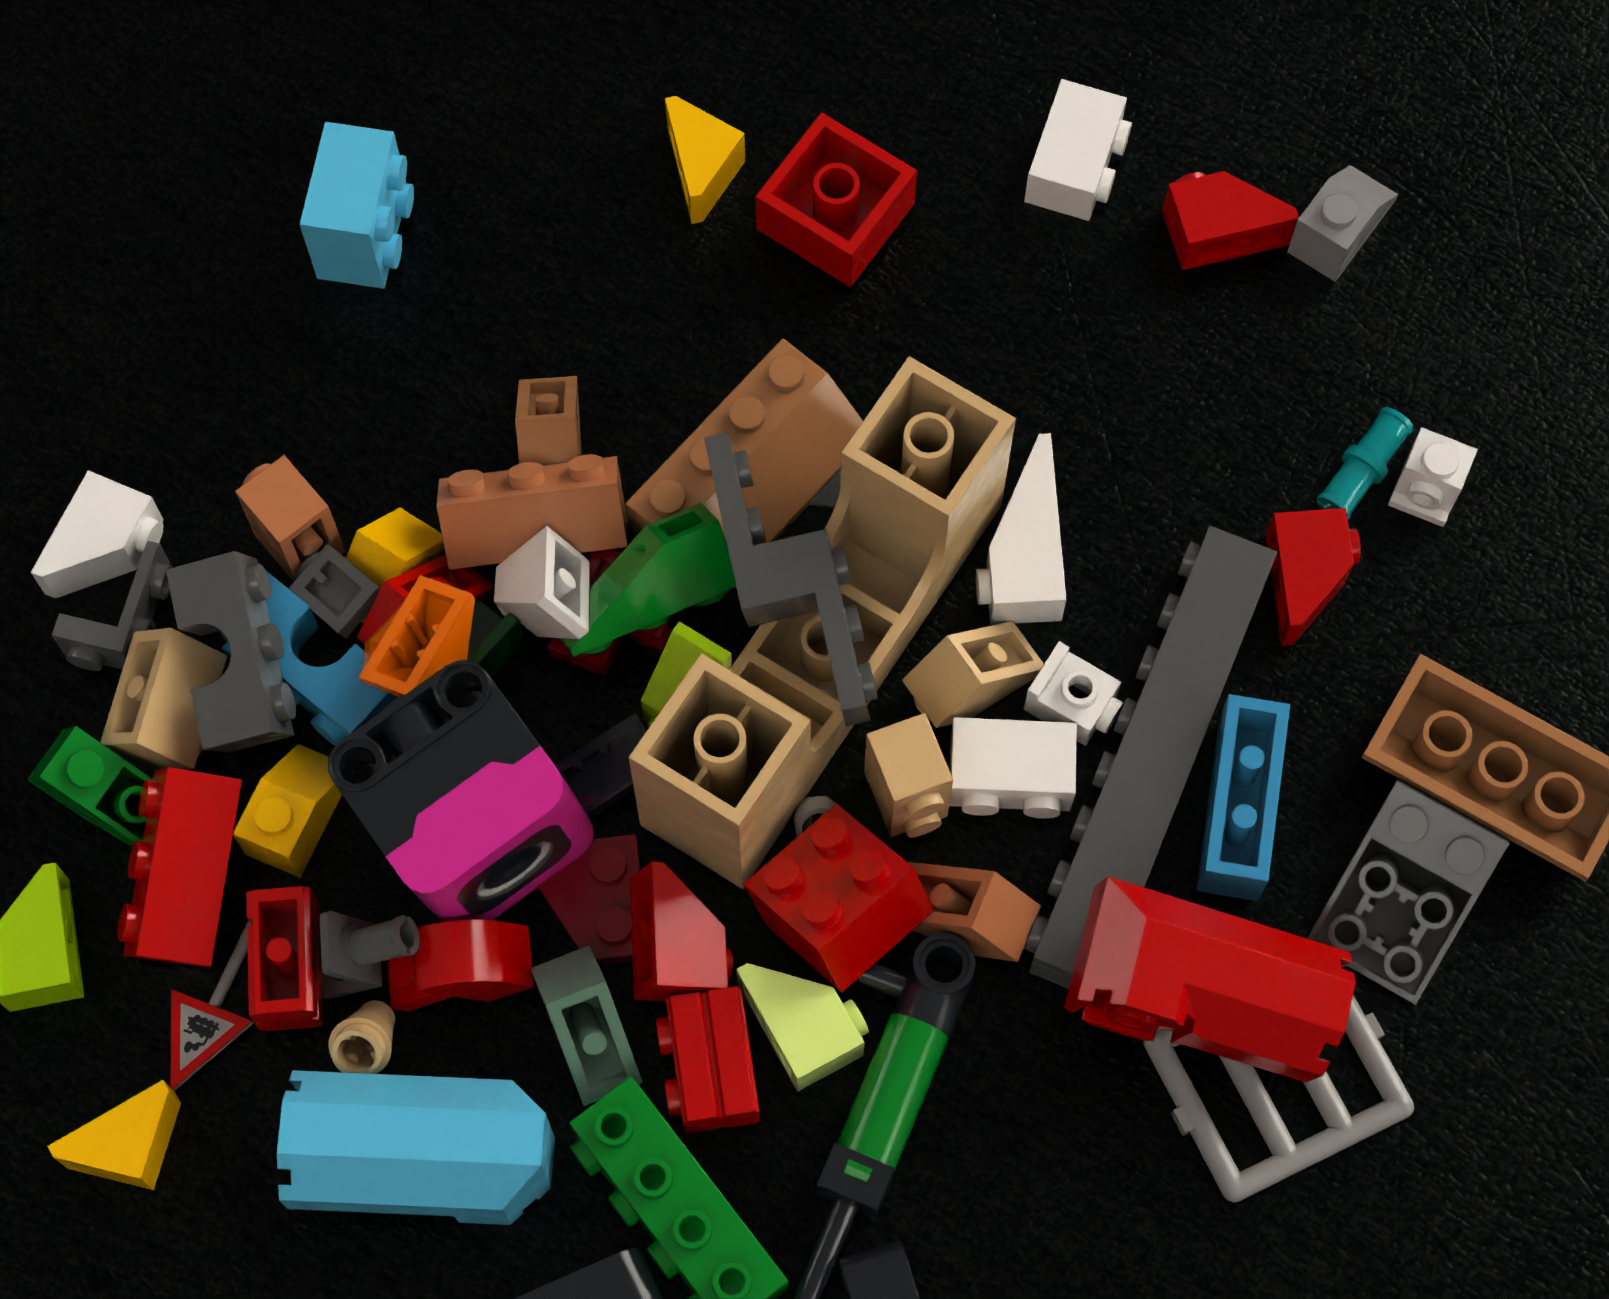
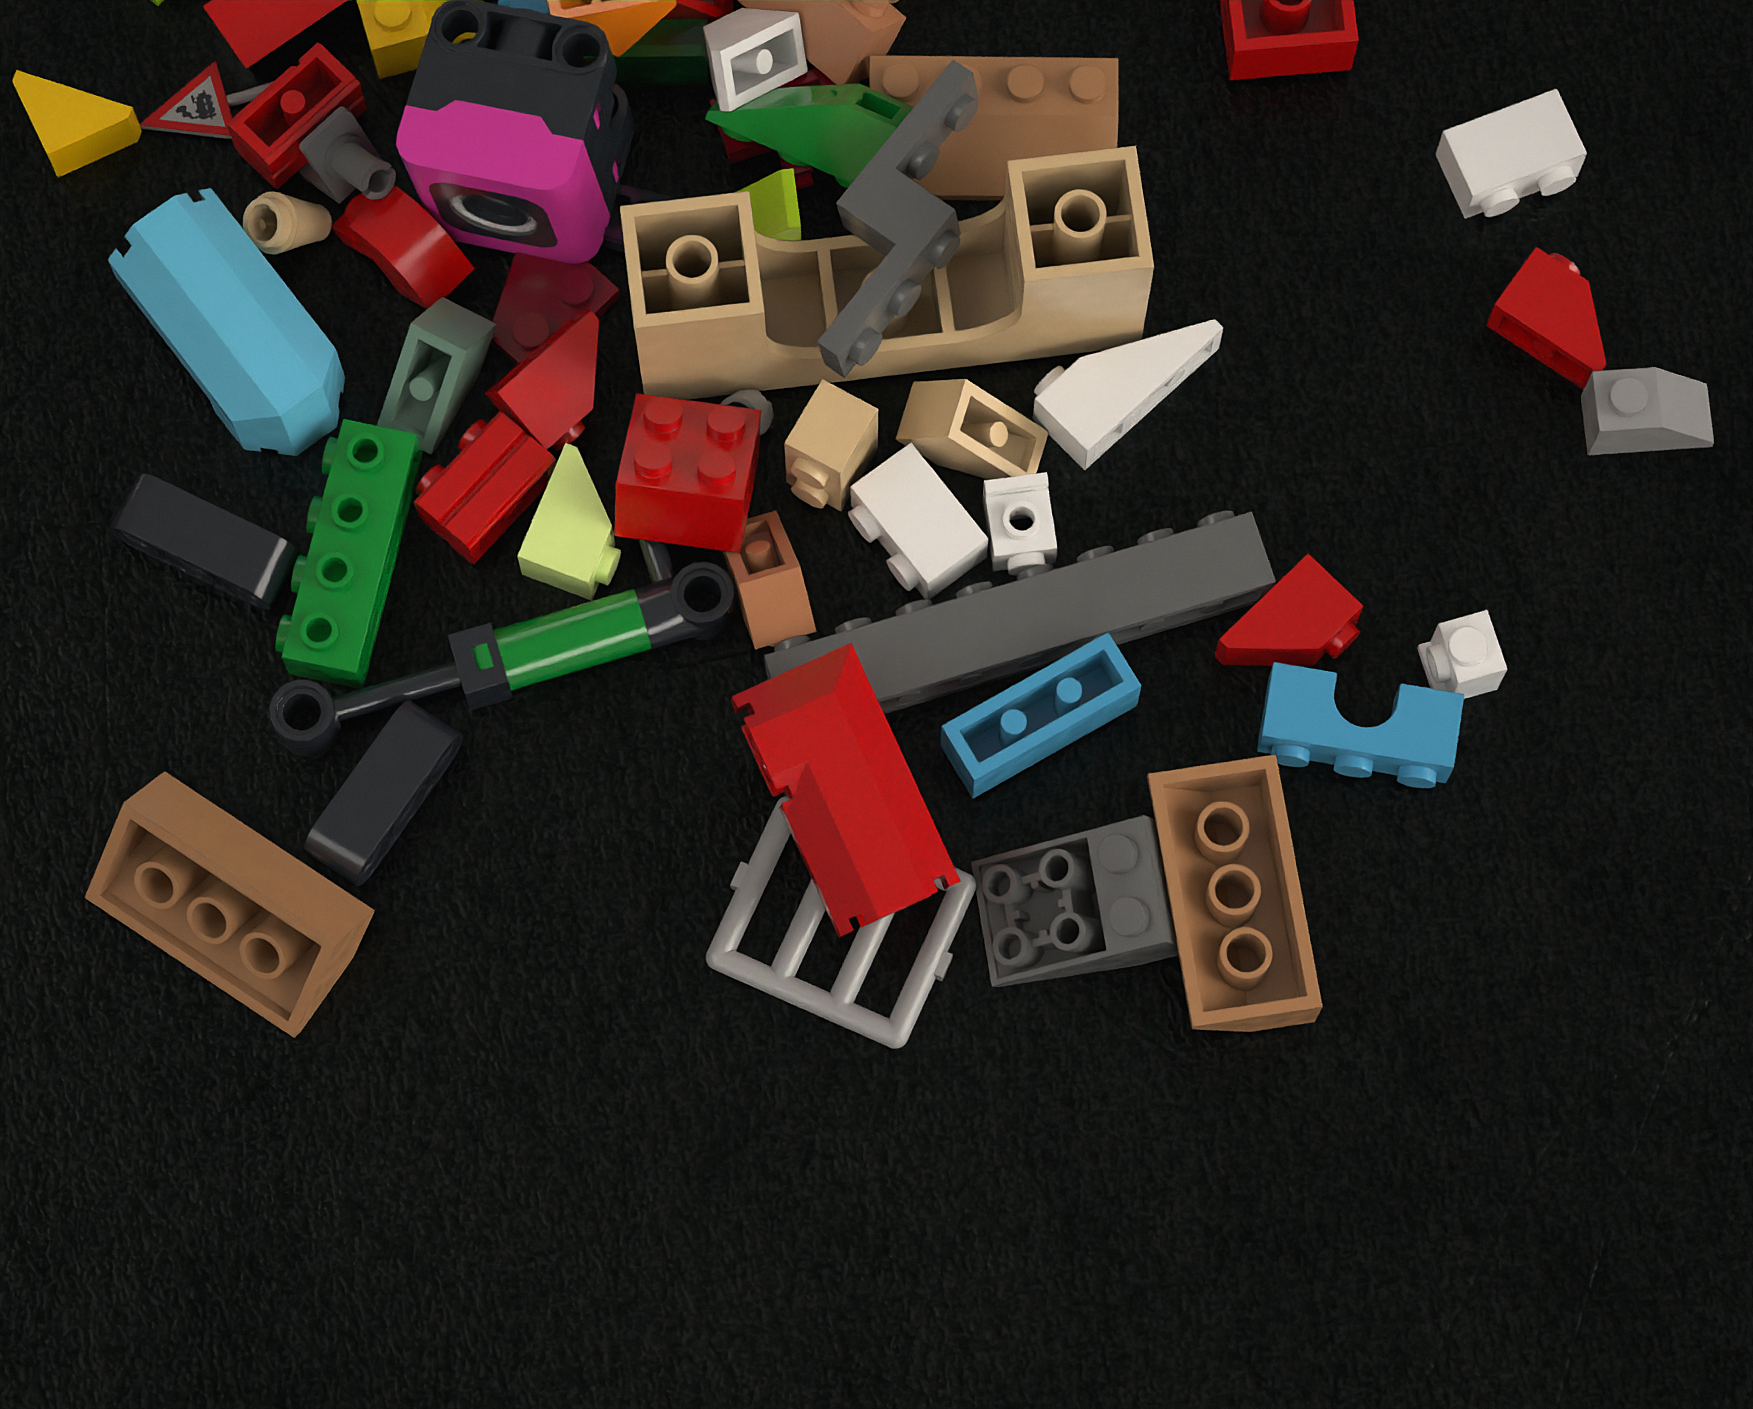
camera: 50 degrees right, 5 degrees up
teal pin [1317,407,1413,520] -> none
none -> dark azure arch [1257,662,1464,788]

